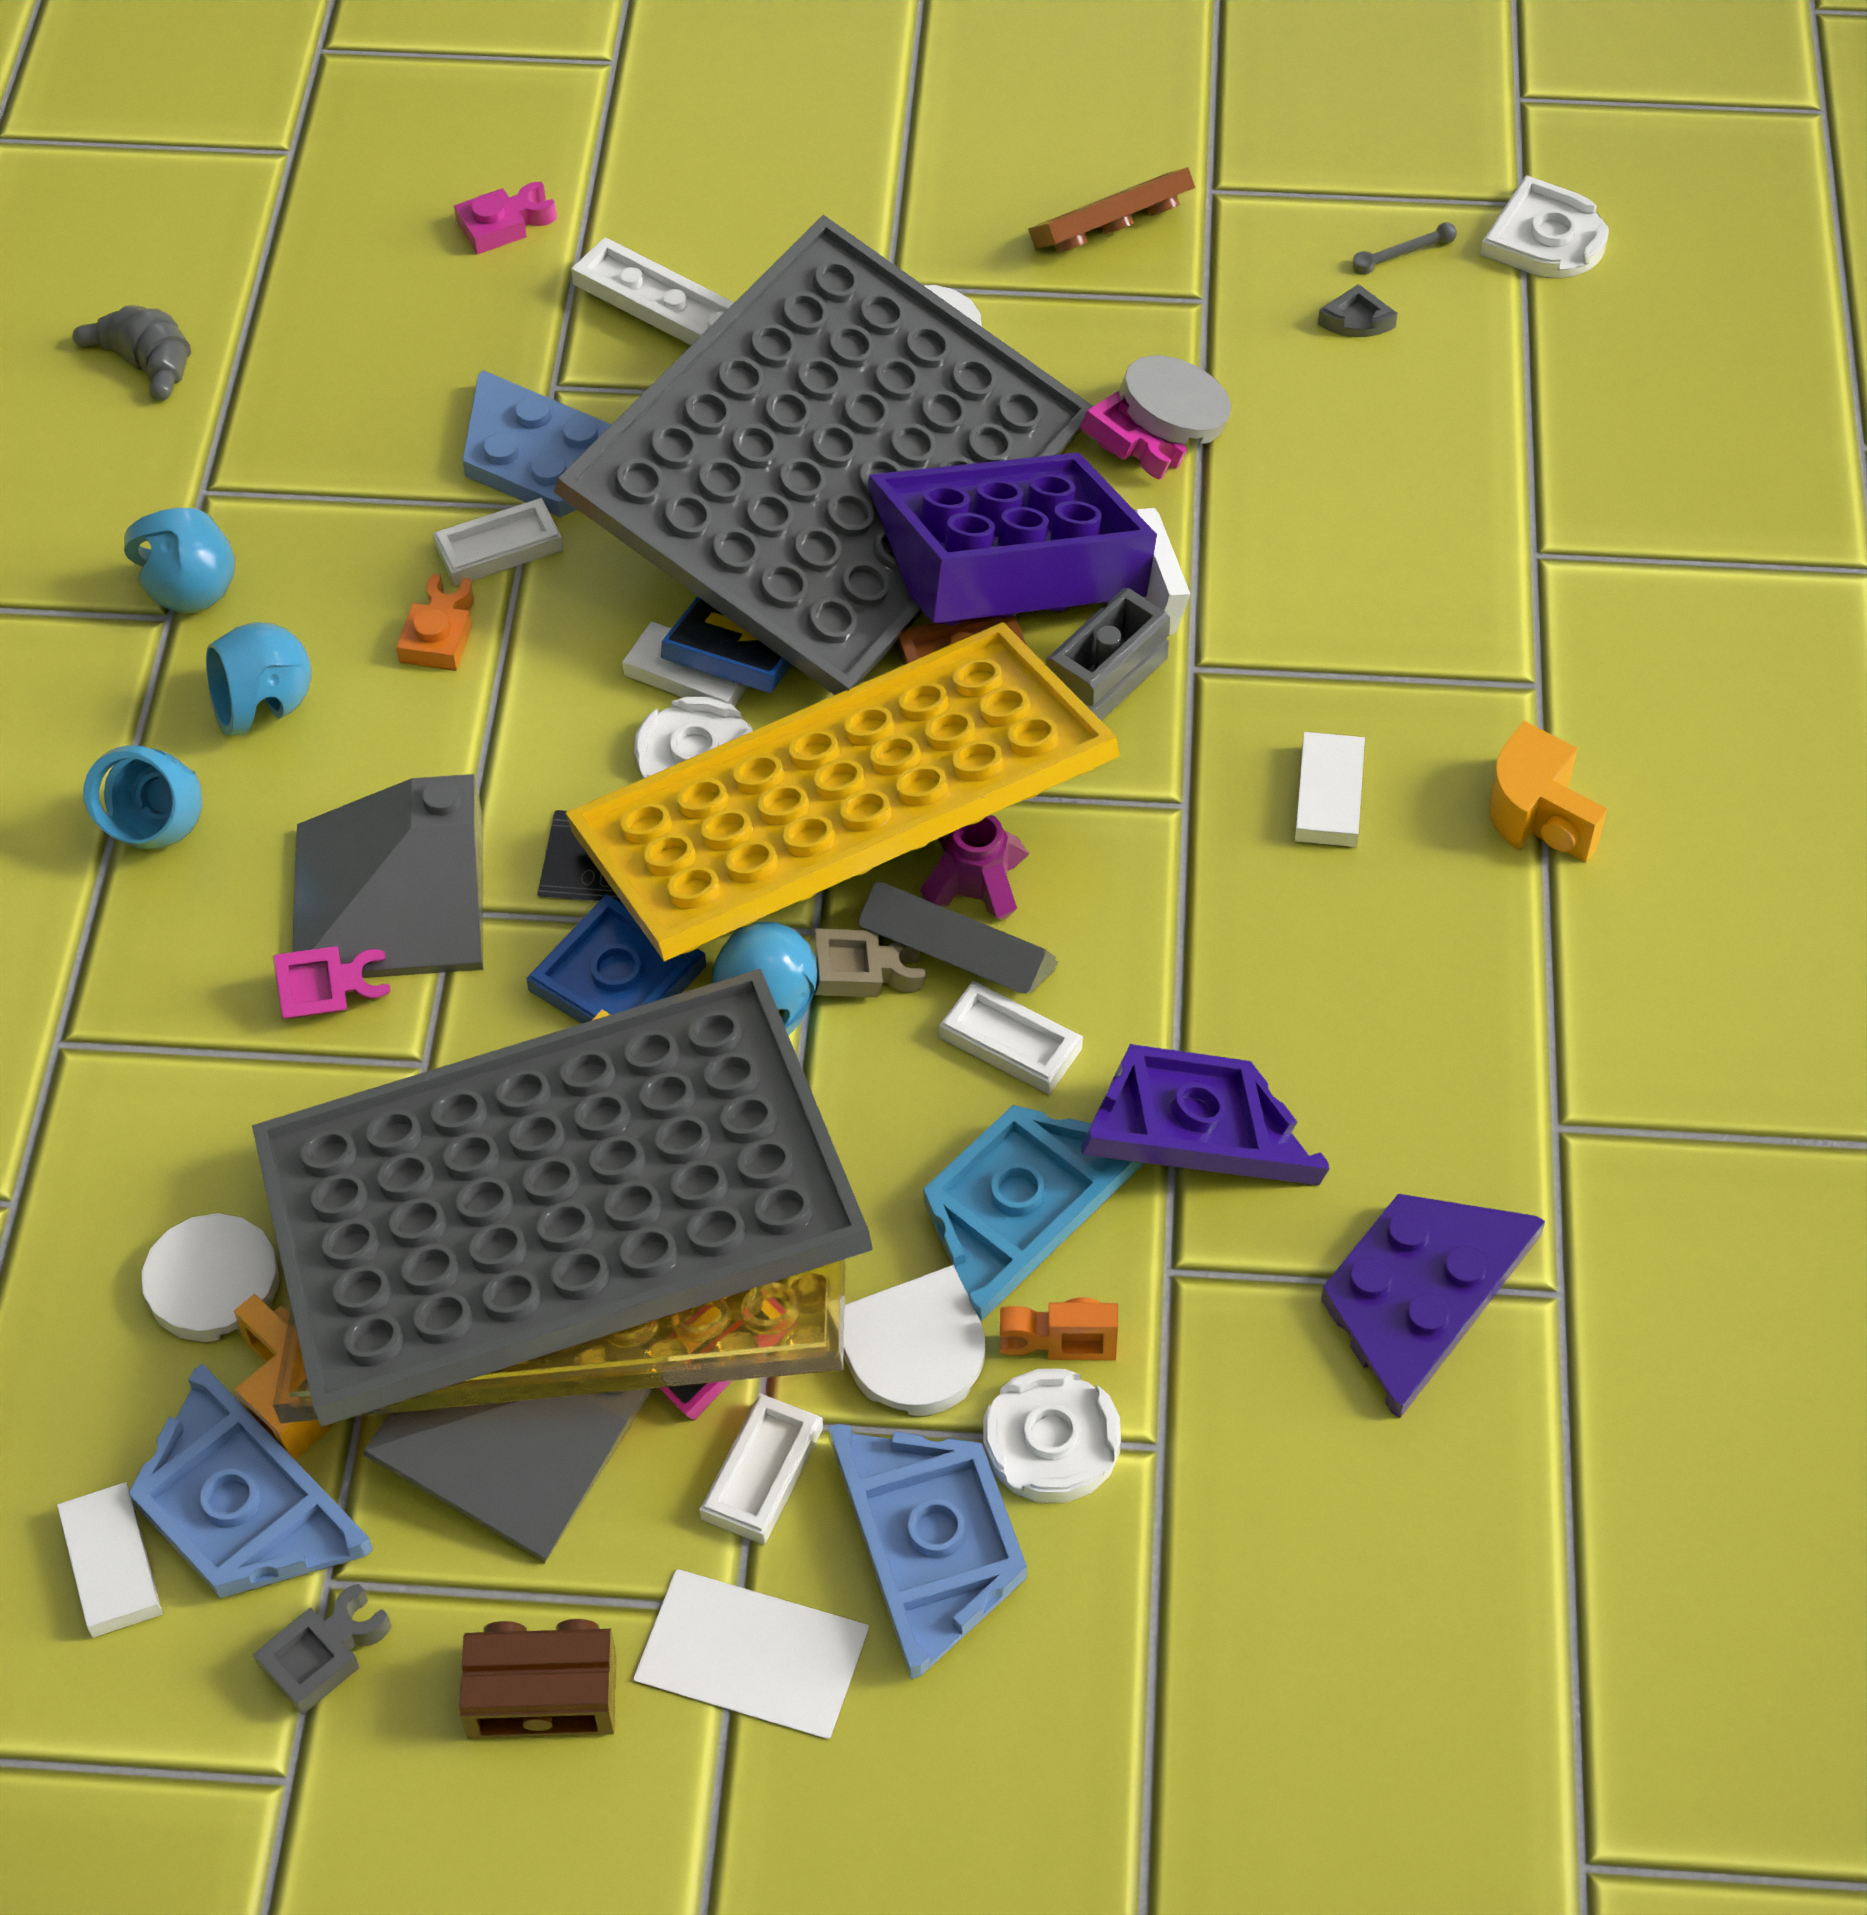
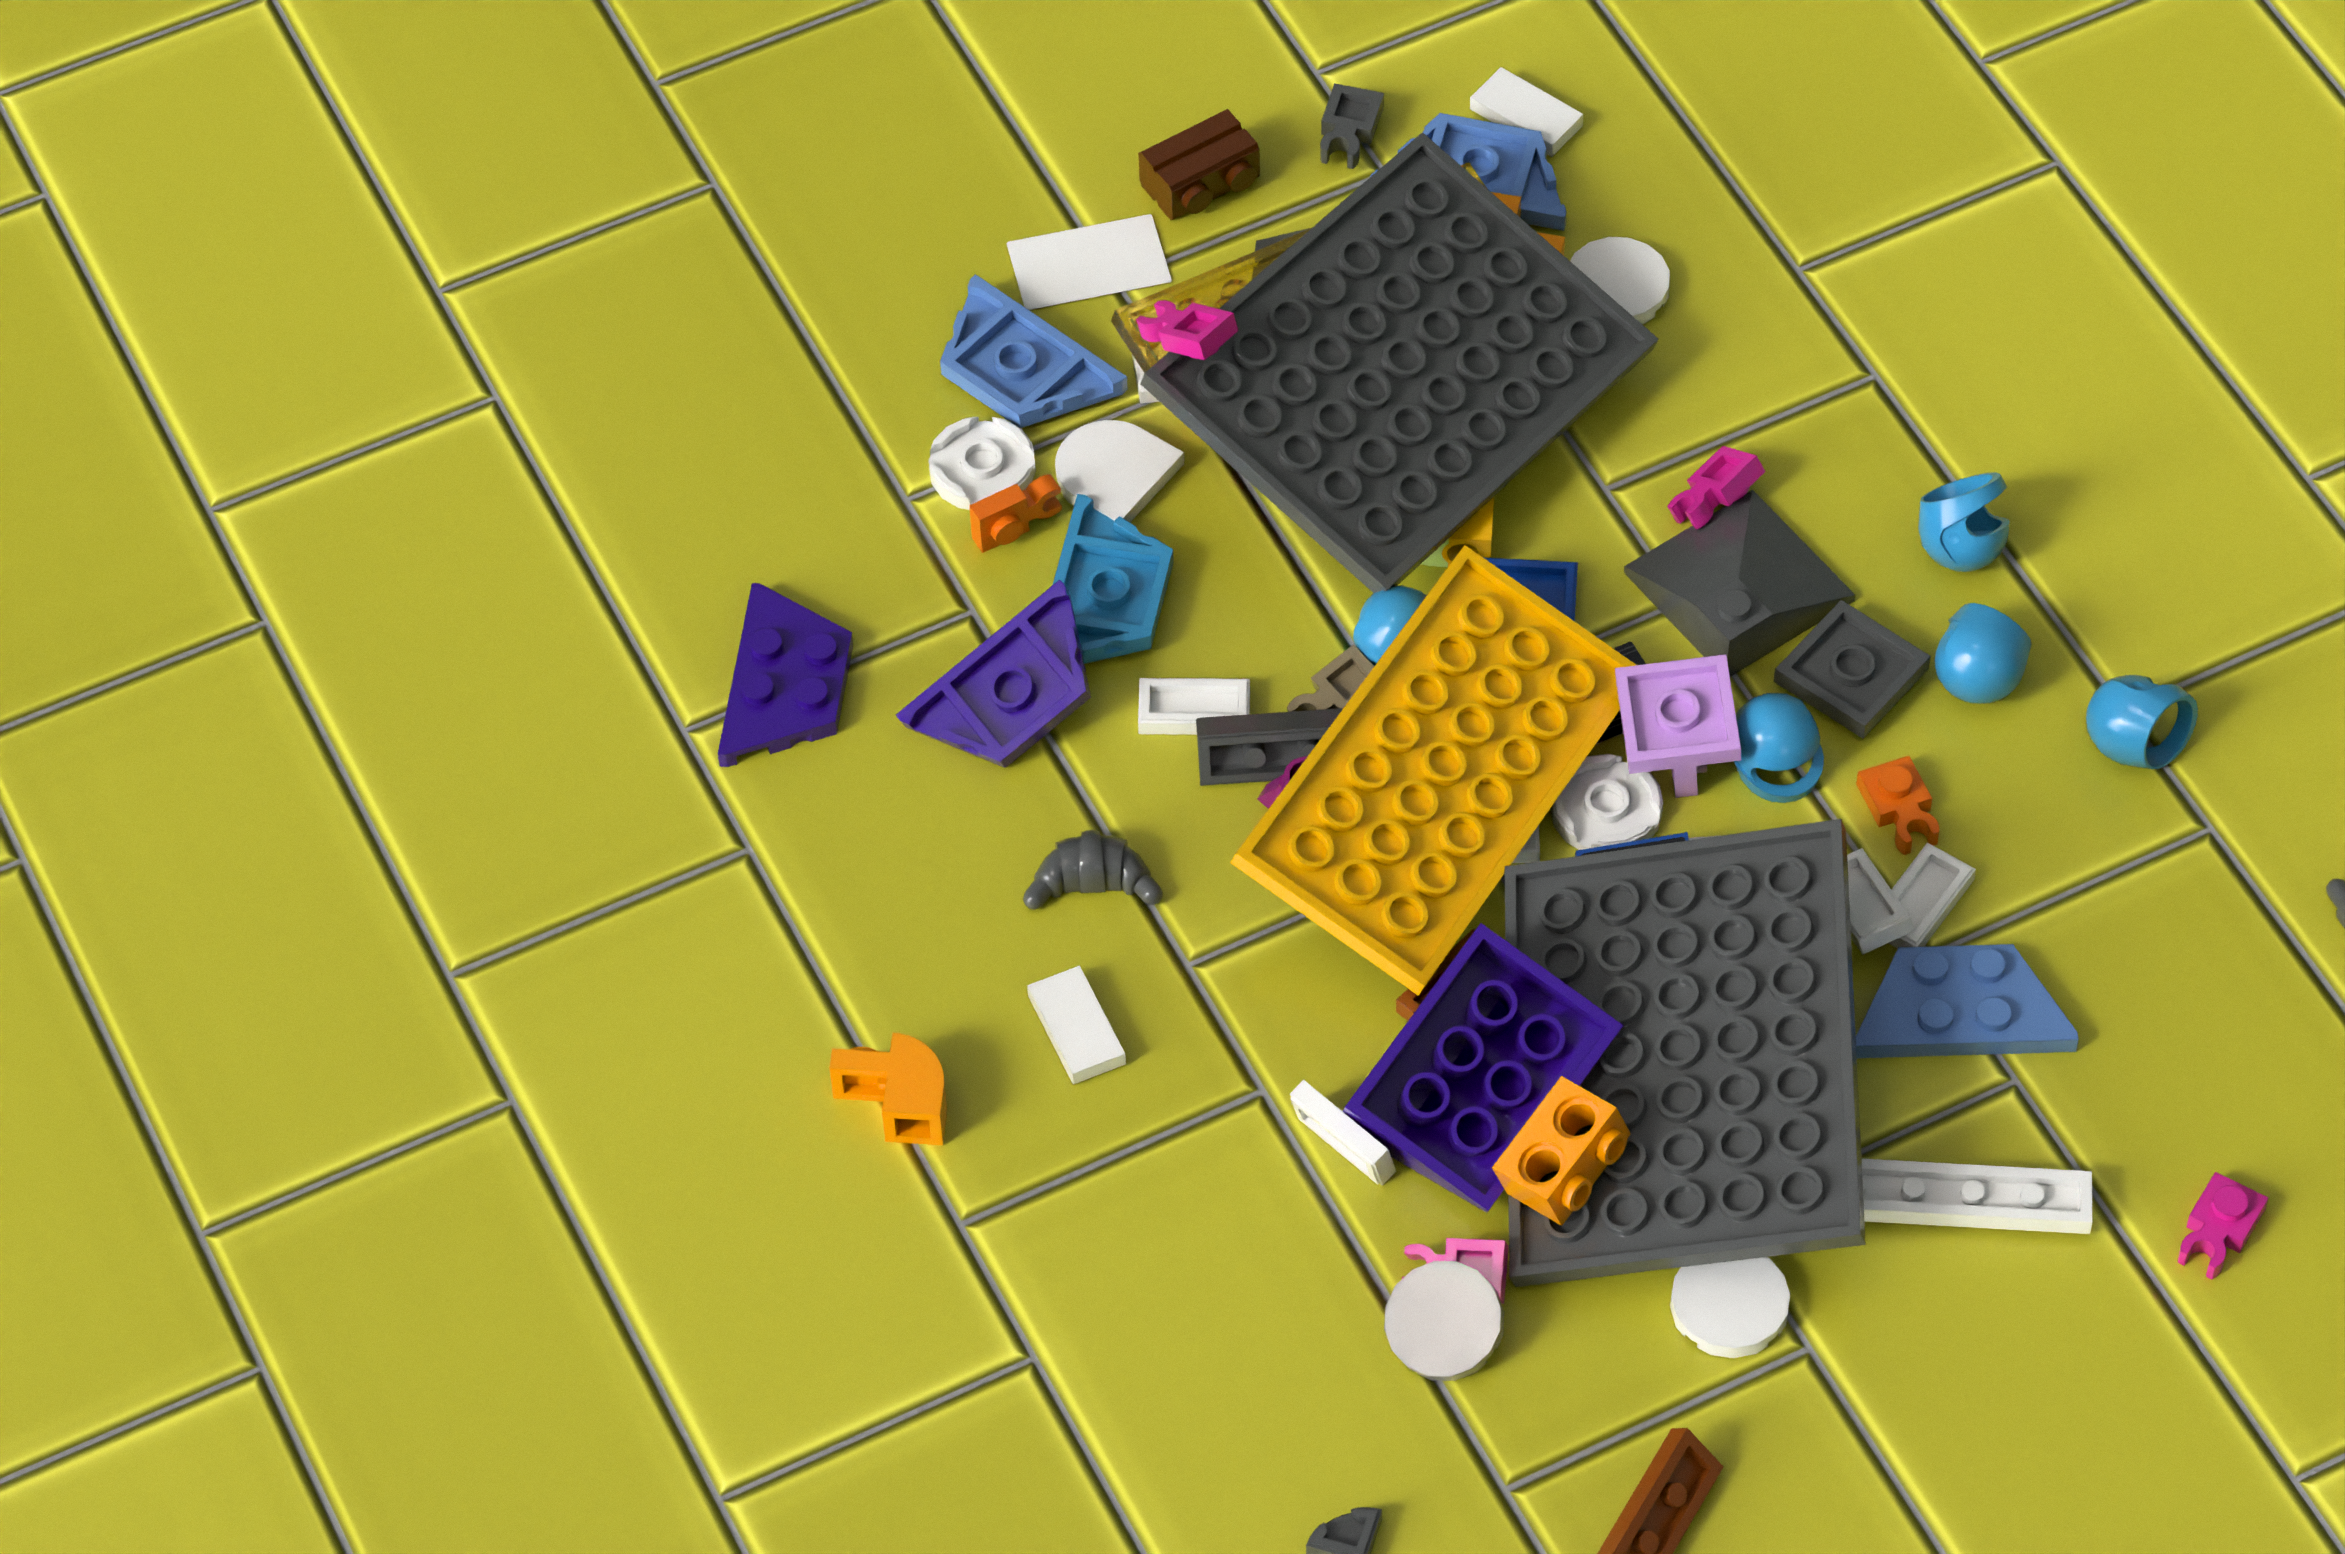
camera: 150 degrees right, 0 degrees up
dark grey brick [1046,588,1170,721] -> none
none -> dark grey piece [1023,830,1163,910]
none -> dark pink plate [1136,300,1239,361]
none -> light orange brick [1492,1076,1631,1226]
none -> lavender bracket [1615,654,1741,798]
none -> dark azure helmet [1734,693,1824,803]
none -> dark grey plate [1774,600,1931,739]
none -> white tile [1847,848,1914,955]

